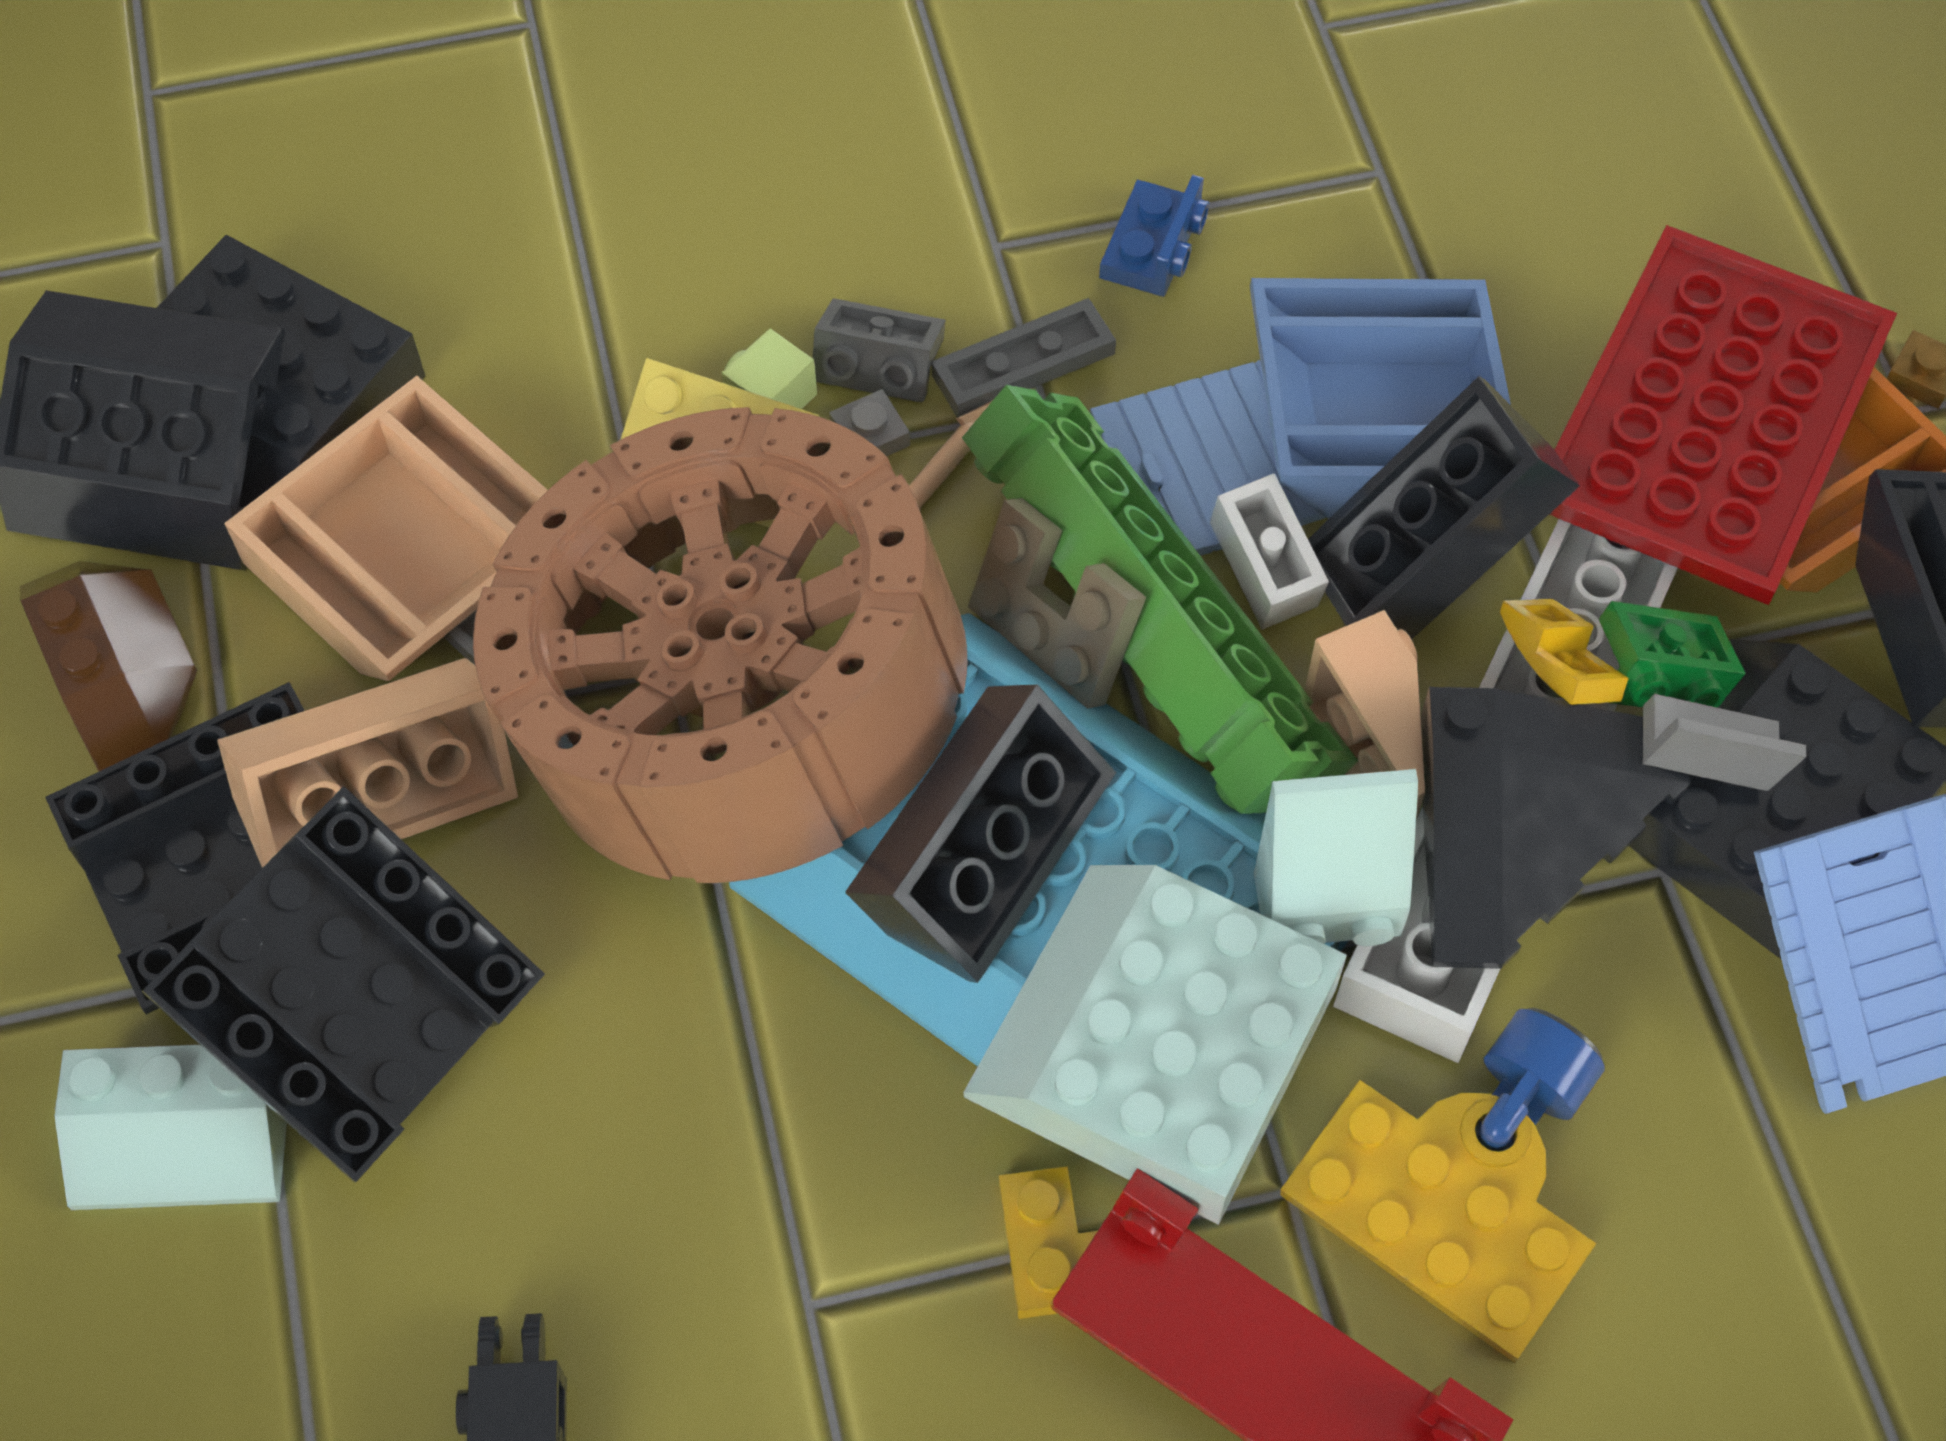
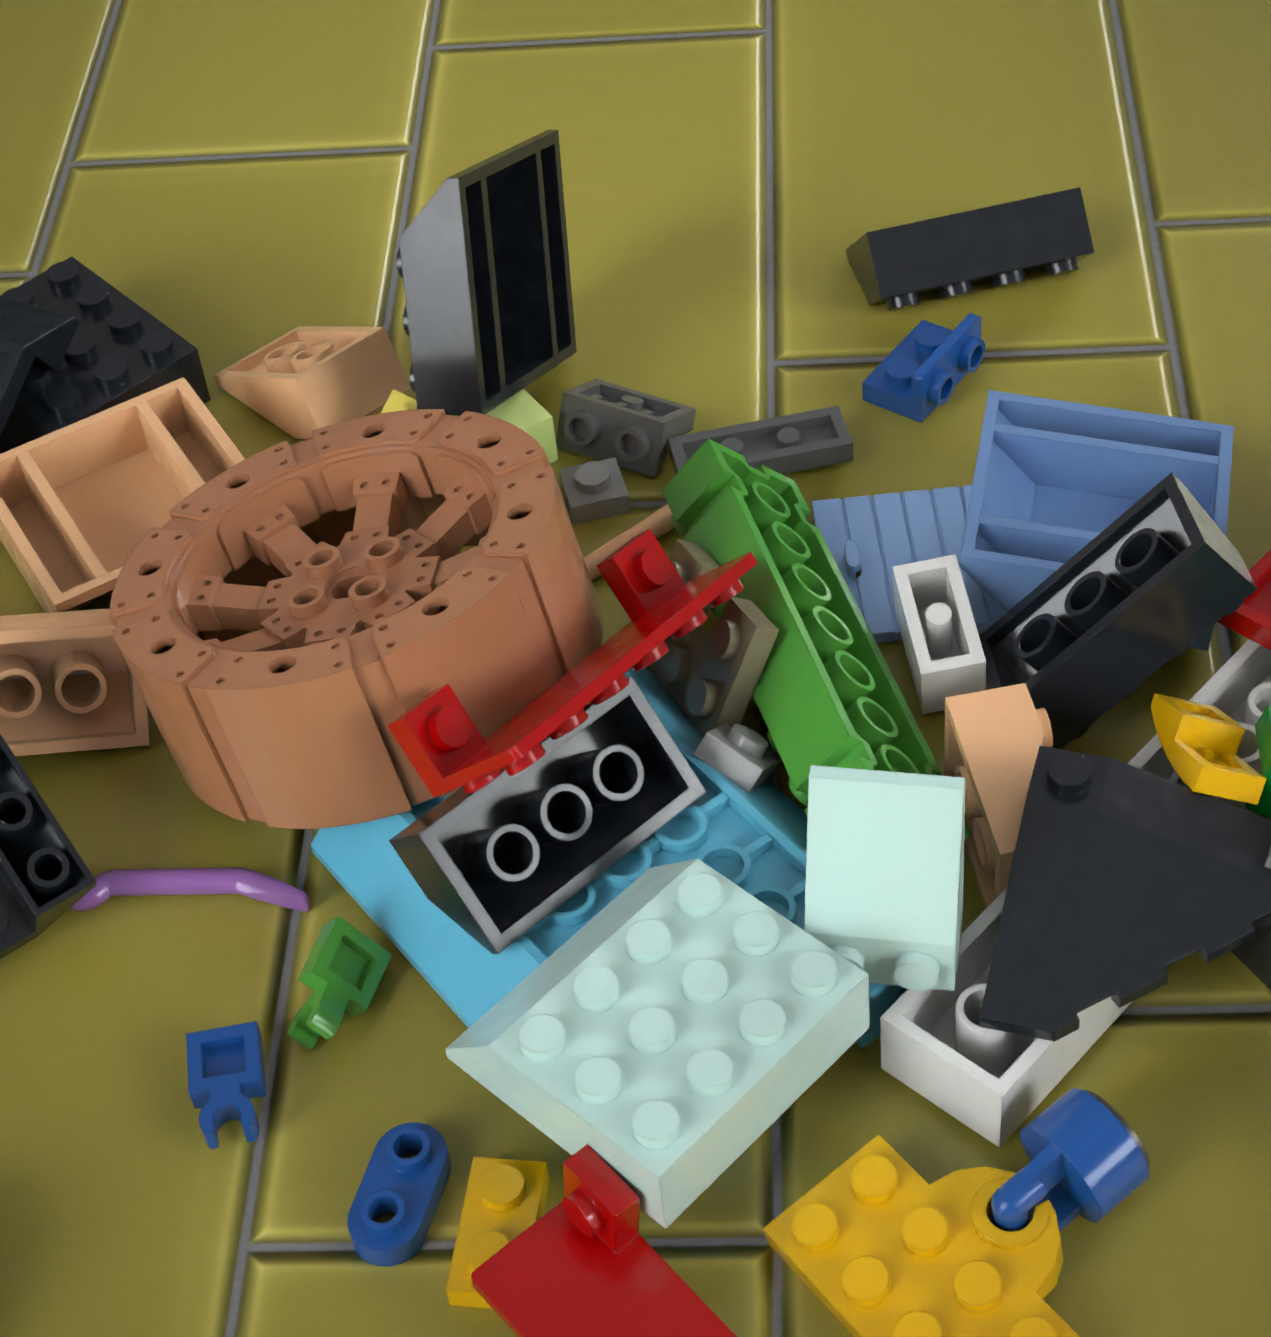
camera: 20 degrees right, 15 degrees down
none -> medium lavender piece [70,867,311,912]
none -> blue plate [186,1021,266,1149]
none -> light nougat slope [213,326,410,439]
none -> bright green plate [287,916,393,1050]
none -> blue plate [347,1122,451,1267]
none -> red bracket [387,529,758,798]
none -> black slope [397,130,577,416]
none -> light grey plate [694,723,781,792]
none -> black slope [846,187,1095,311]

